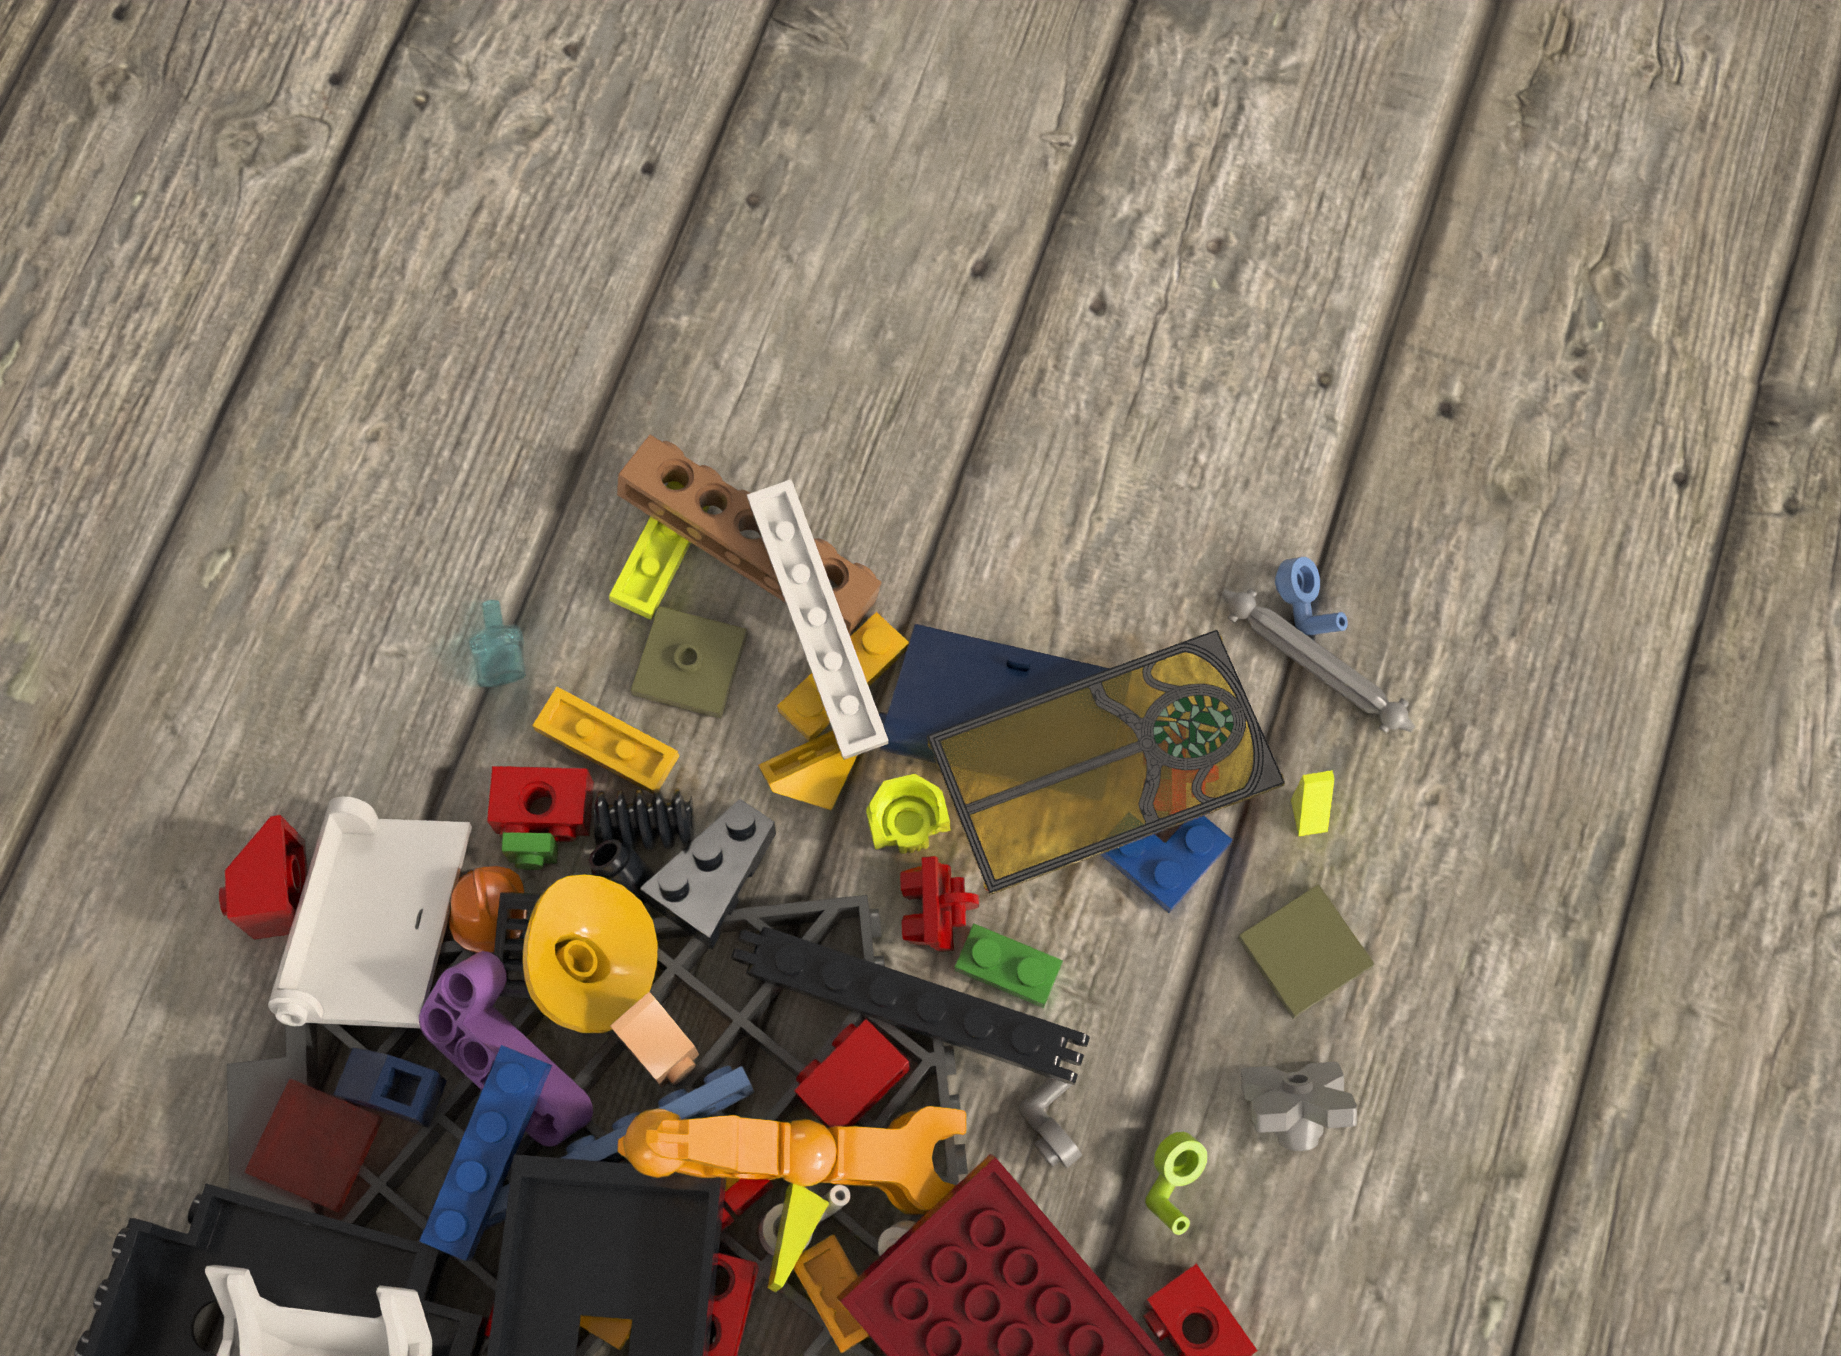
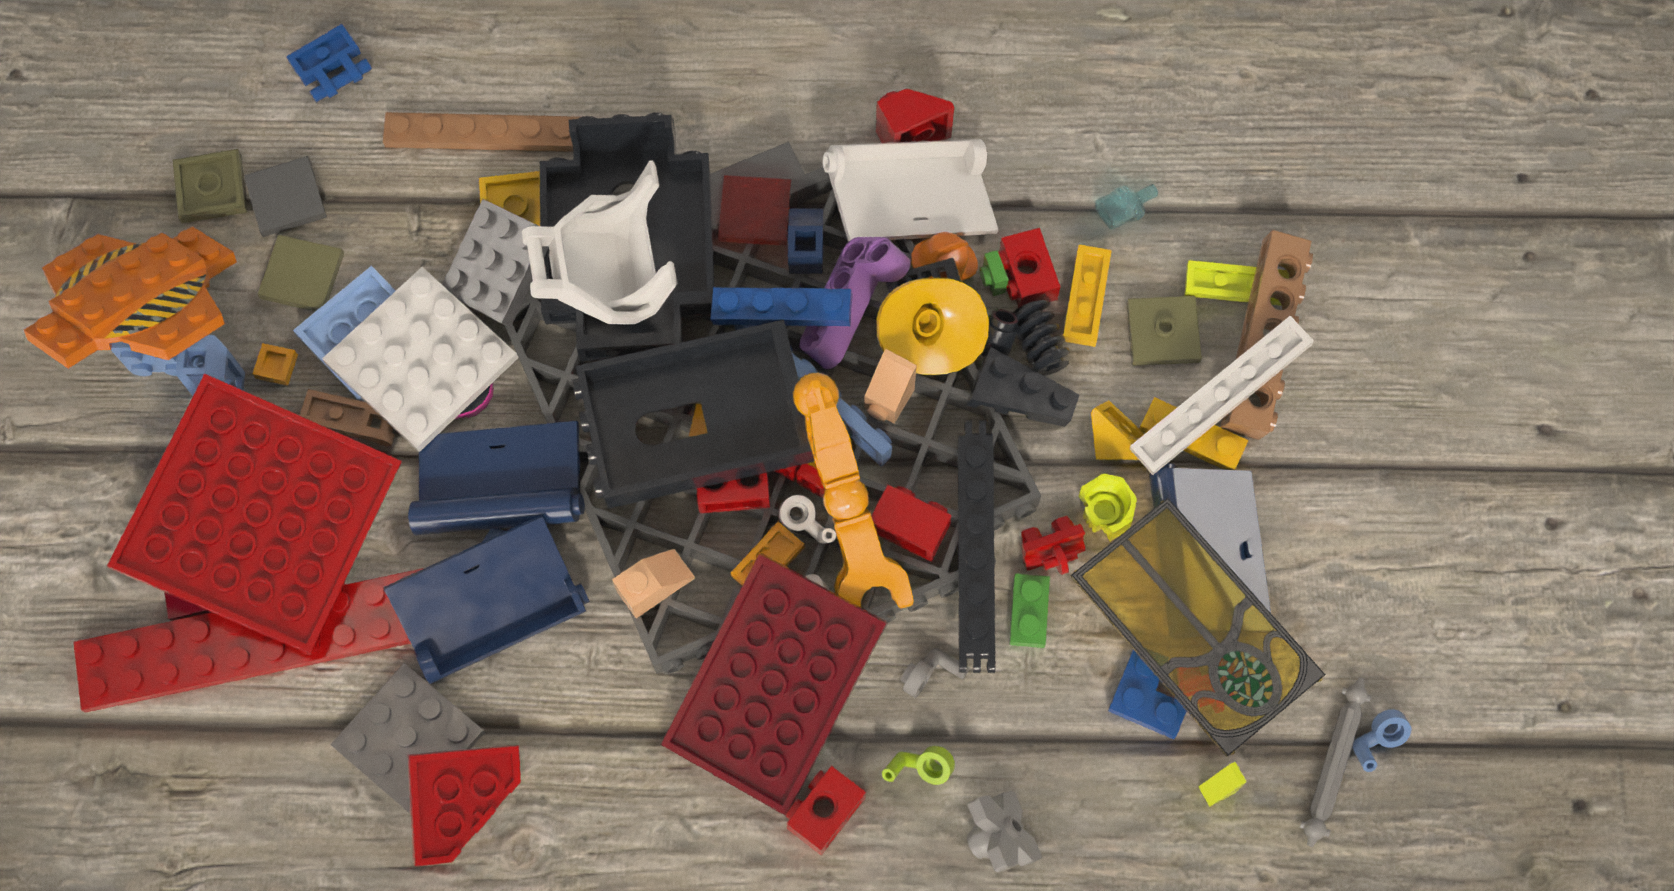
camera: 70 degrees right, 0 degrees up
neon yellow piece [767,1183,829,1293] -> none
olive tile [1237,884,1375,1019] -> none

